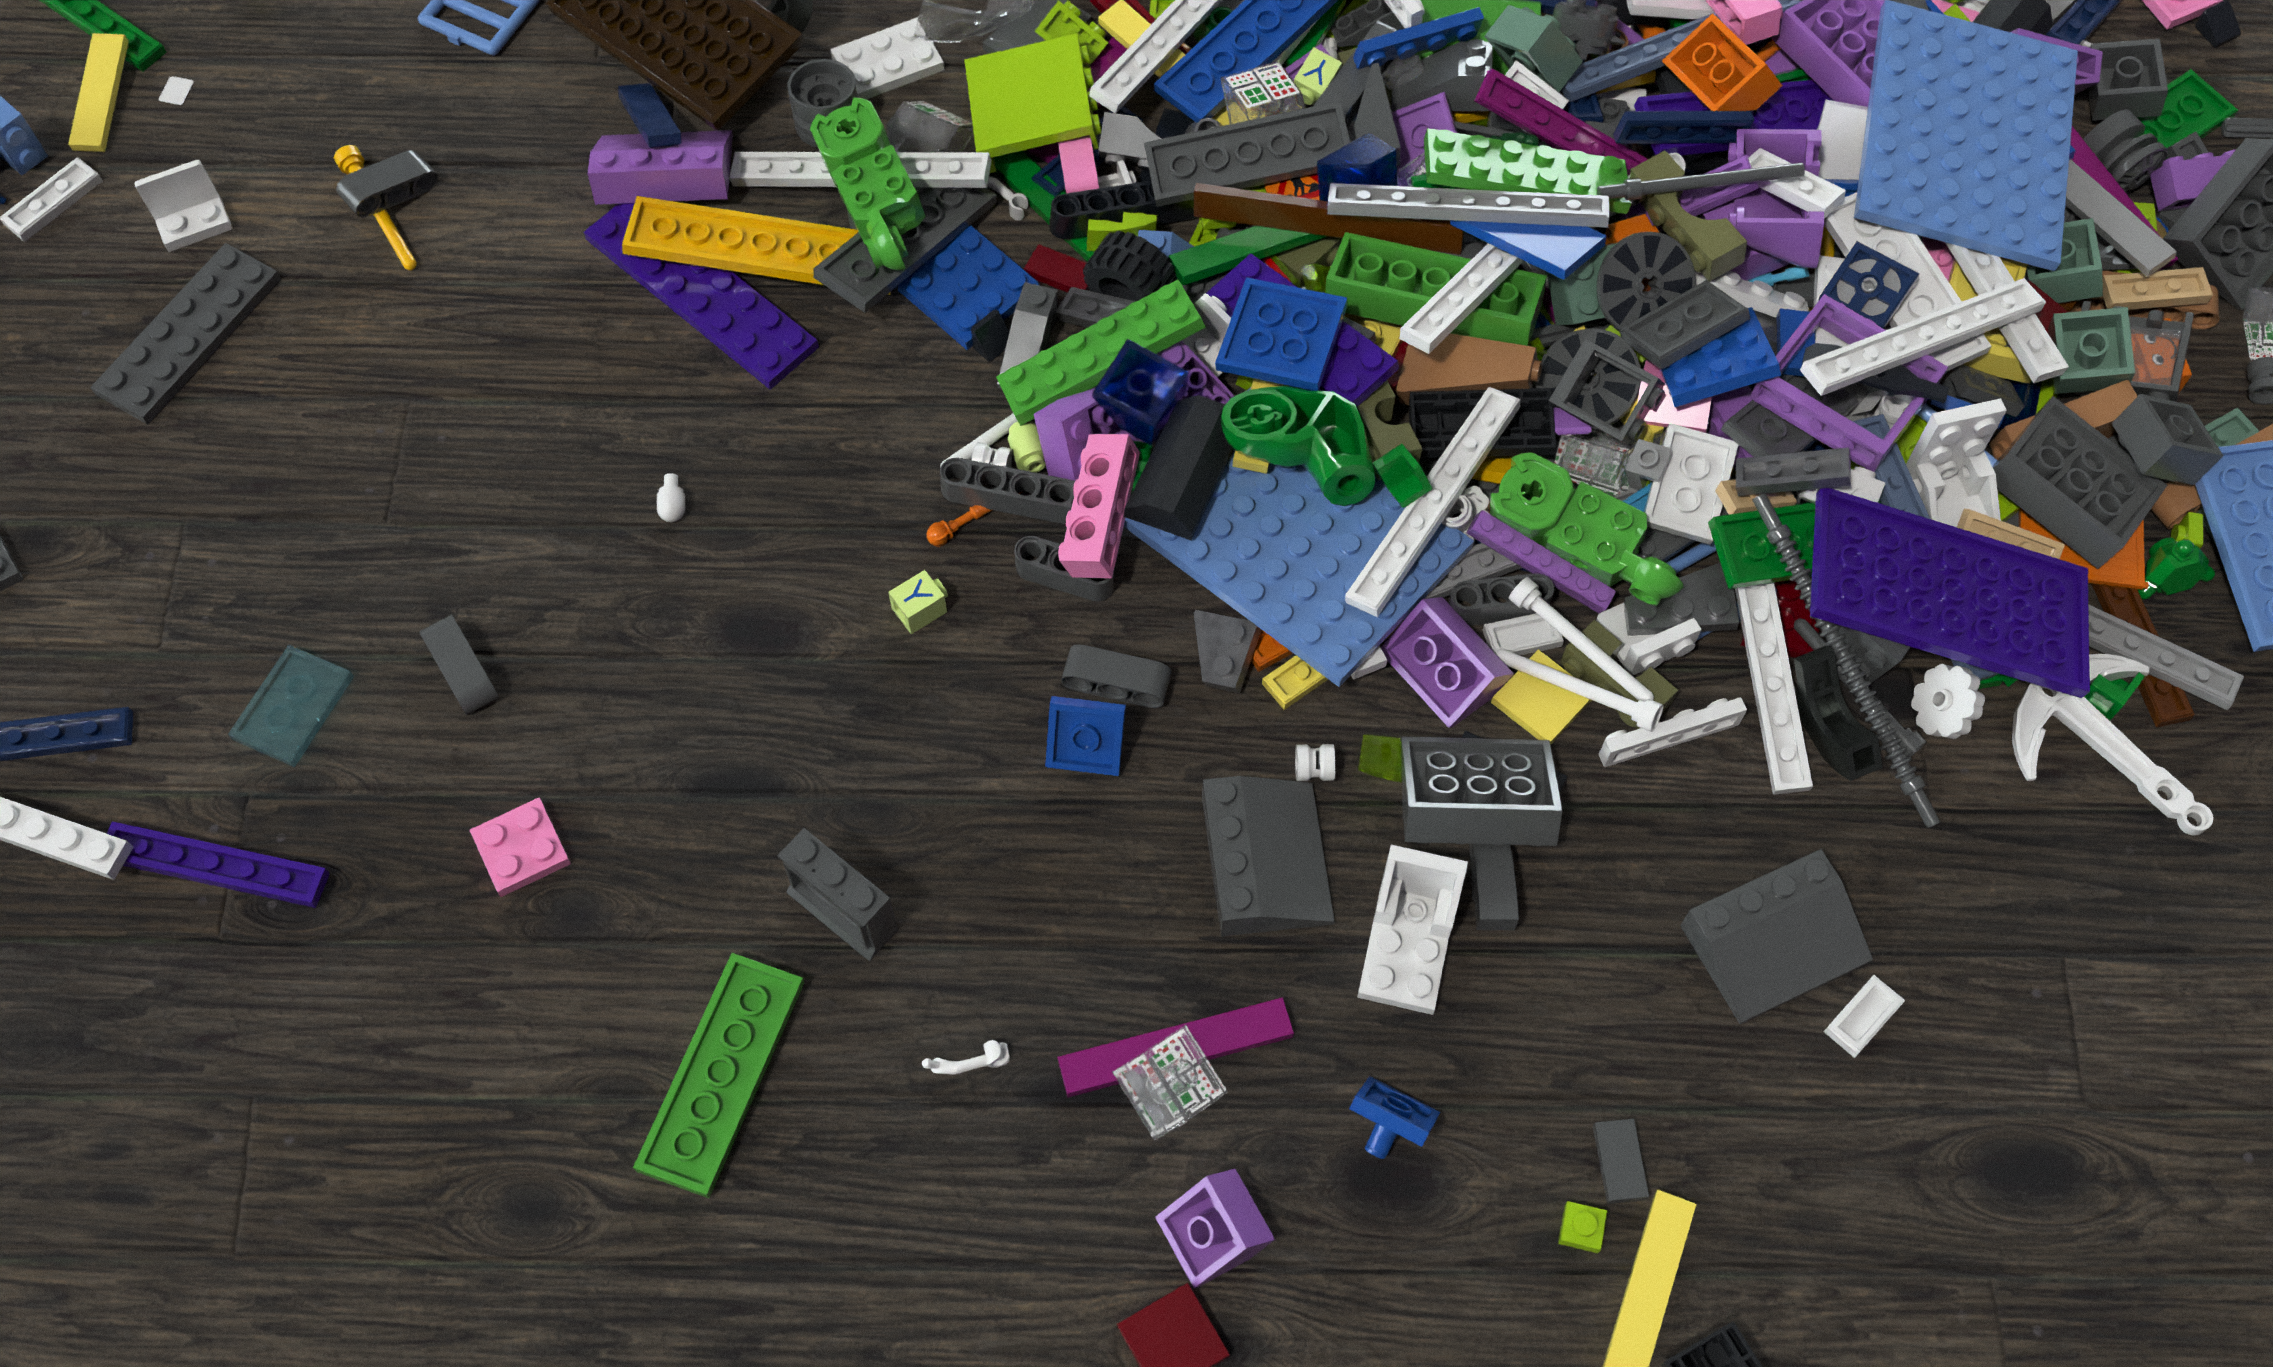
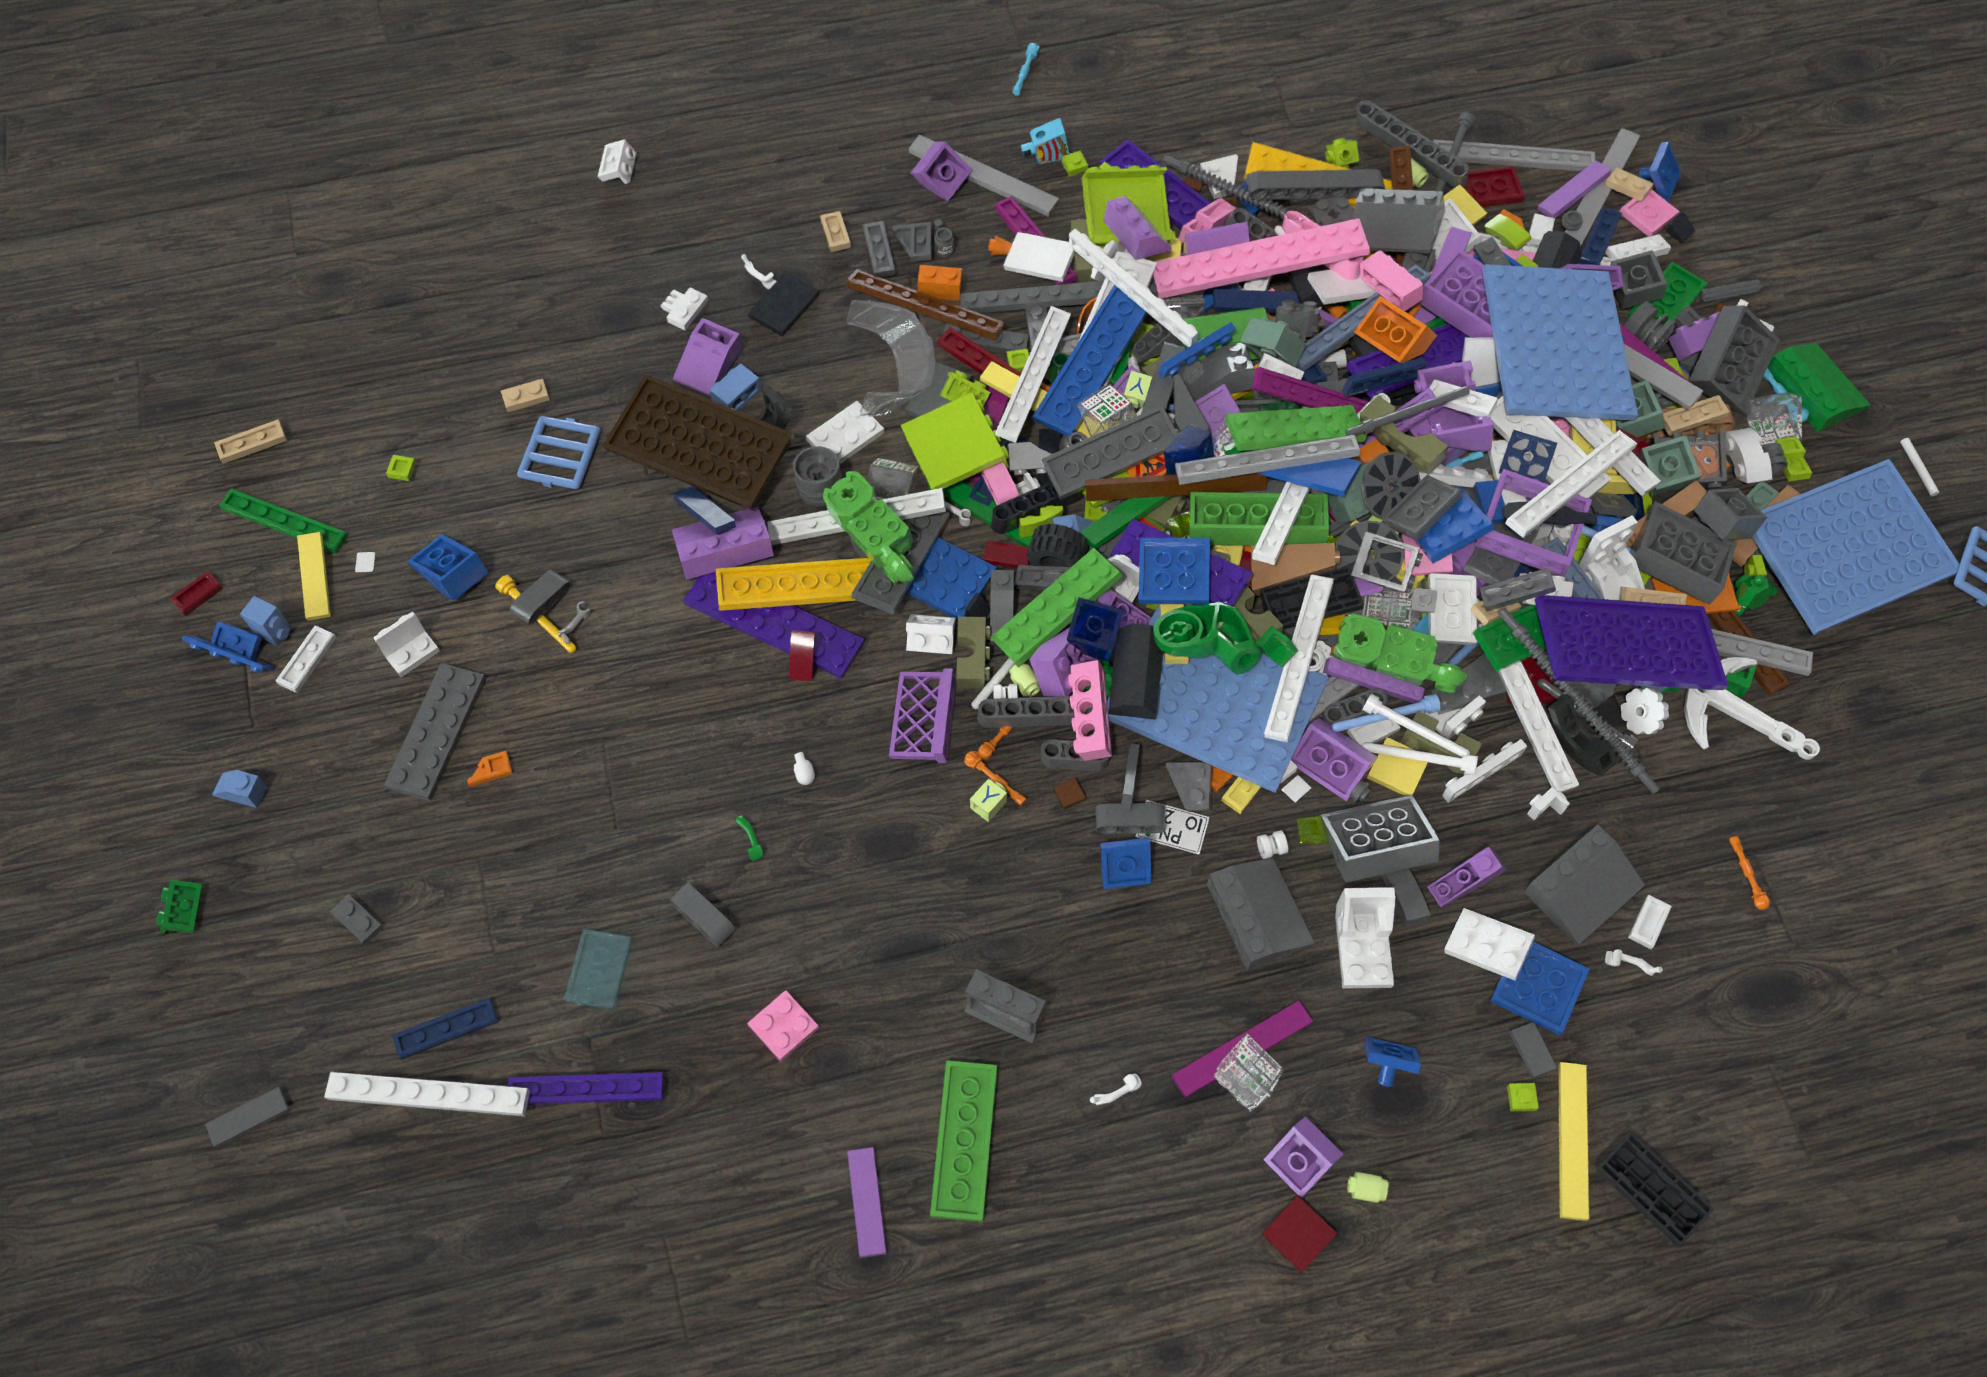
camera: 15 degrees left, 0 degrees up
none -> blue slope [407,534,489,601]
none -> orange tile [467,751,513,787]
none -> light grey piece [558,601,590,644]
none -> green piece [736,816,763,861]
none -> dark red slope [789,630,815,681]
none -> medium lavender tile [847,1147,886,1258]
none -> medium lavender fence [889,669,957,763]
none -> white bracket [906,614,956,654]
none -> olive arch [956,617,990,689]
none -> orange piece [964,751,1027,806]
none -> reddish brown tile [1054,778,1086,810]
none -> dark grey tile [1121,744,1139,812]
none -> white sticker [1135,800,1209,854]
none -> white sticker [1281,775,1311,802]
none -> light blue piece [1332,694,1441,732]
none -> yellowish green brick [1348,1172,1388,1203]
none -> dark grey plate [1350,780,1371,803]
none -> medium lavender slope [1427,847,1507,907]
none -> white plate [1444,908,1535,981]
none -> blue plate [1490,942,1589,1036]
none -> white bracket [1527,787,1570,820]
none -> white plate [1605,234,1671,261]
none -> white piece [1605,950,1663,976]
none -> white brick [1725,428,1772,483]
none -> orange piece [1729,836,1770,910]

